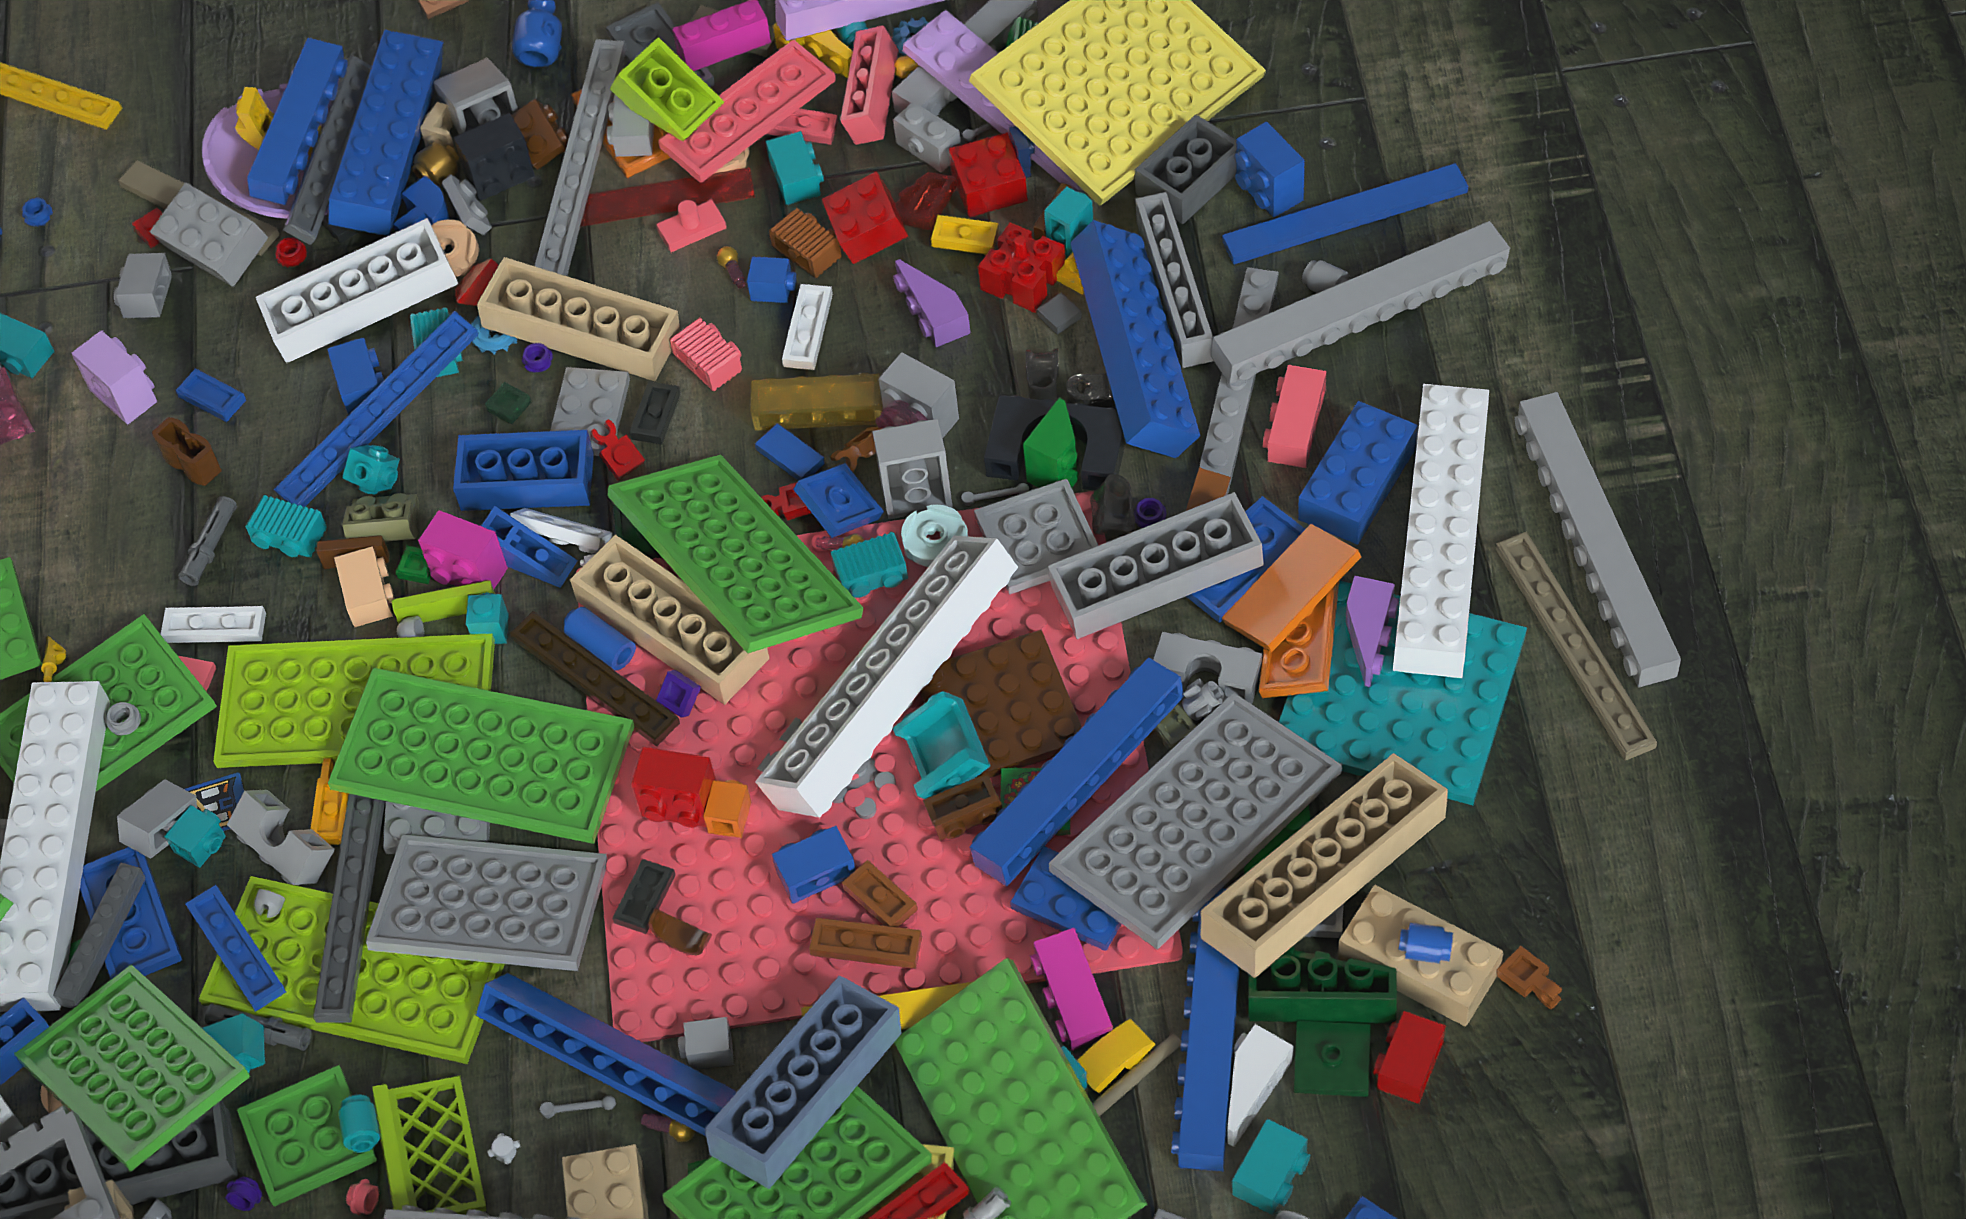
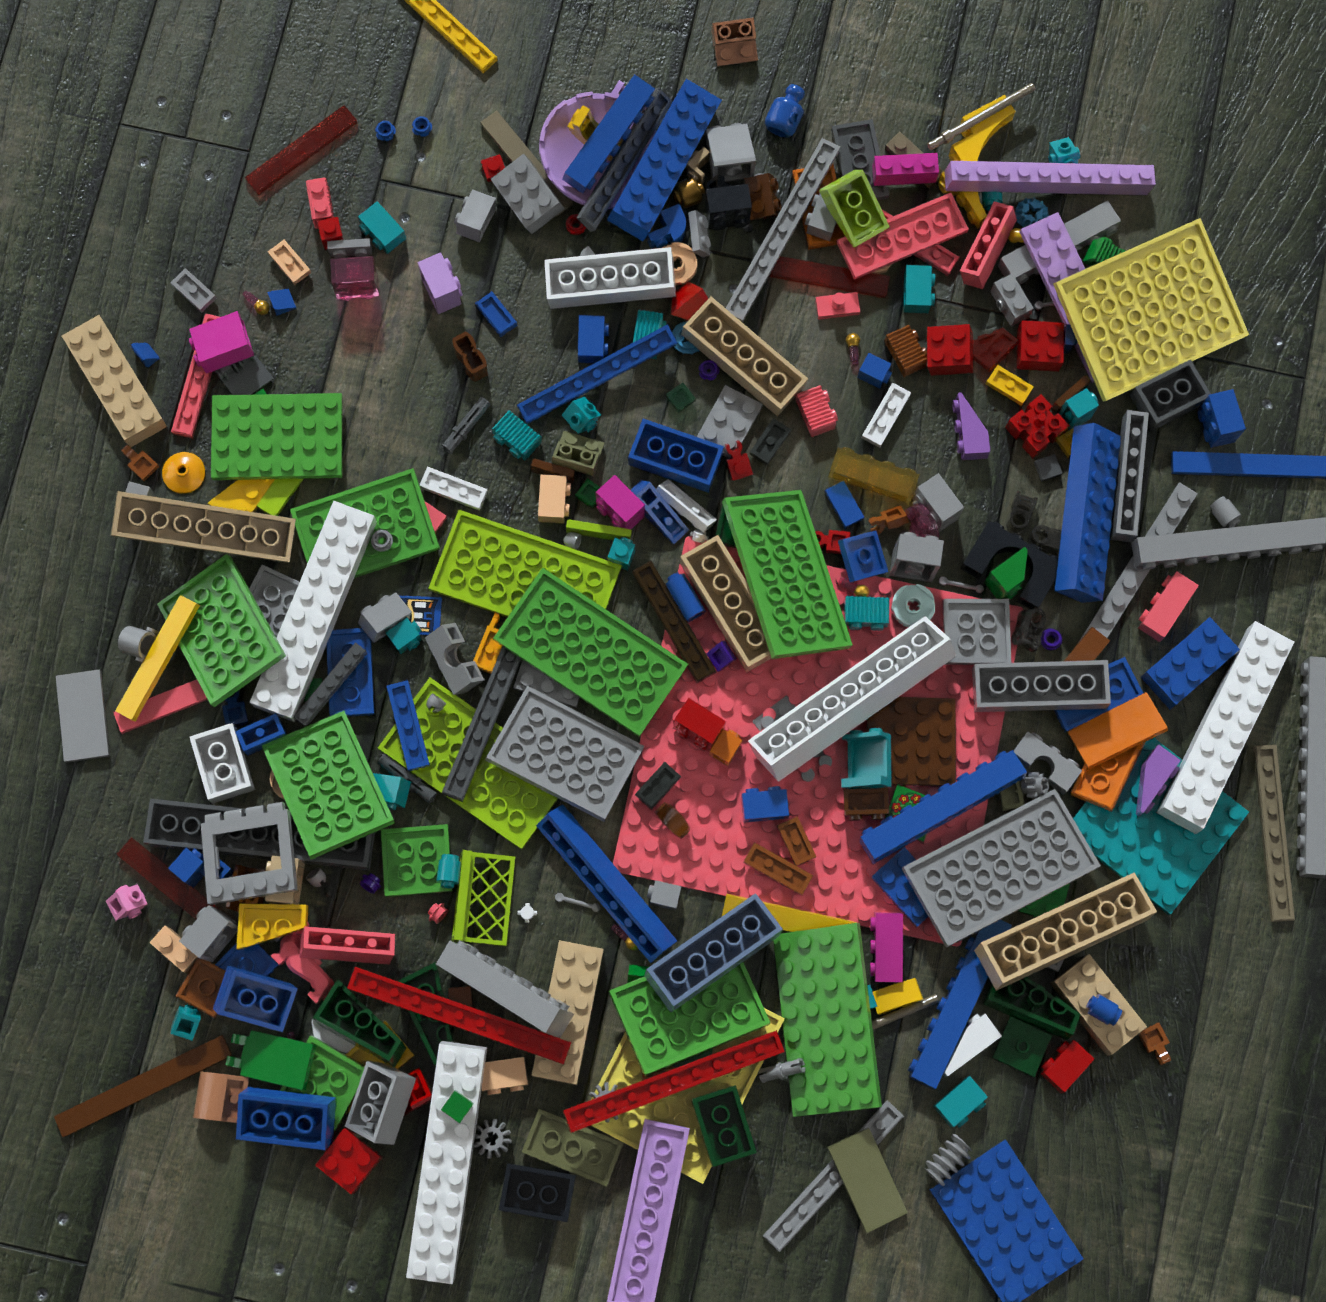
camera: 10 degrees right, 20 degrees up
yellow hand [41,636,66,682] -> none

